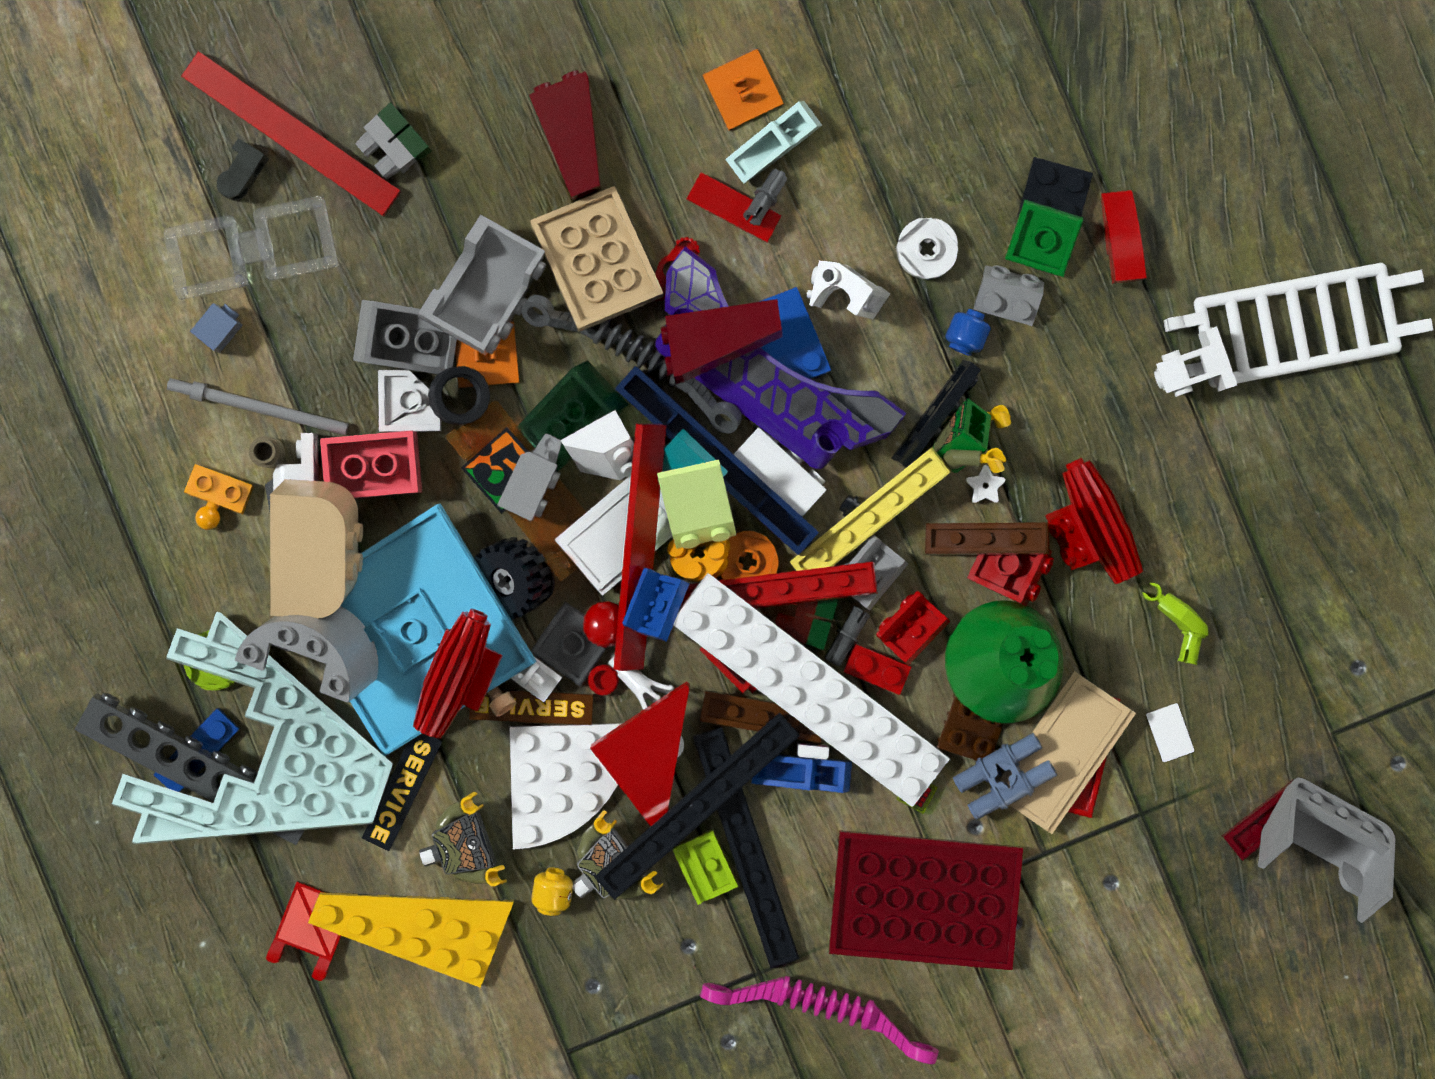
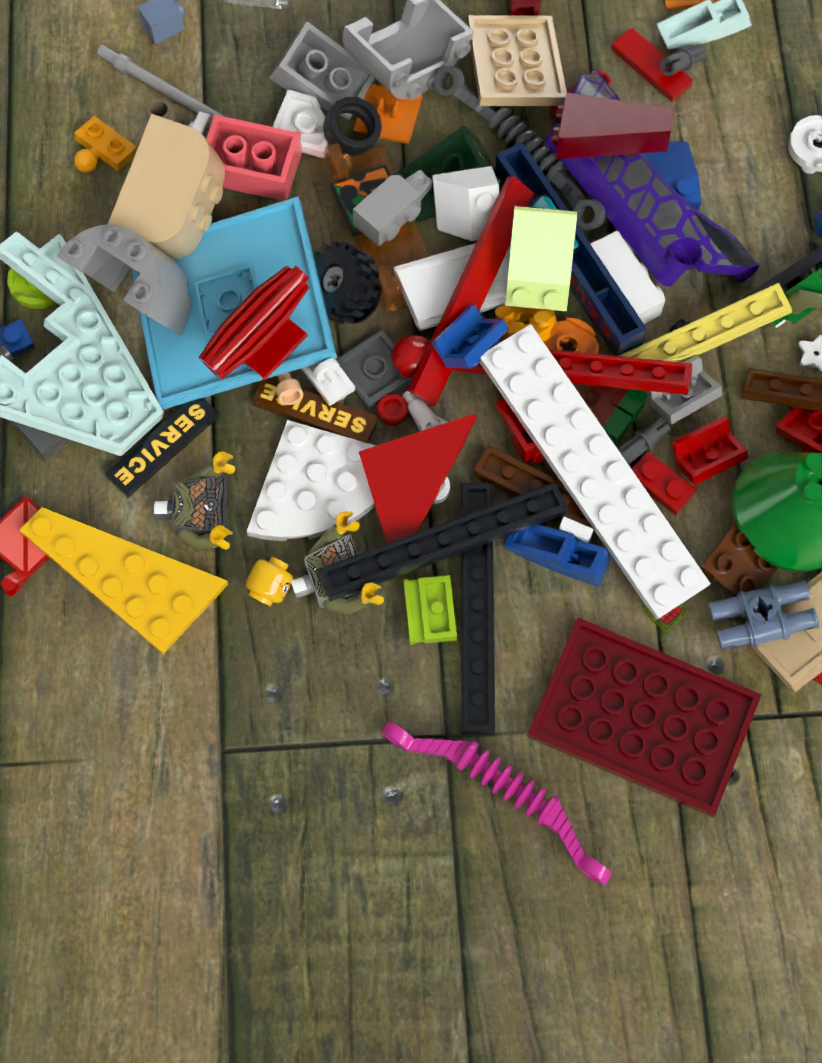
camera: 20 degrees right, 20 degrees down
white tile [807,260,890,319] -> none

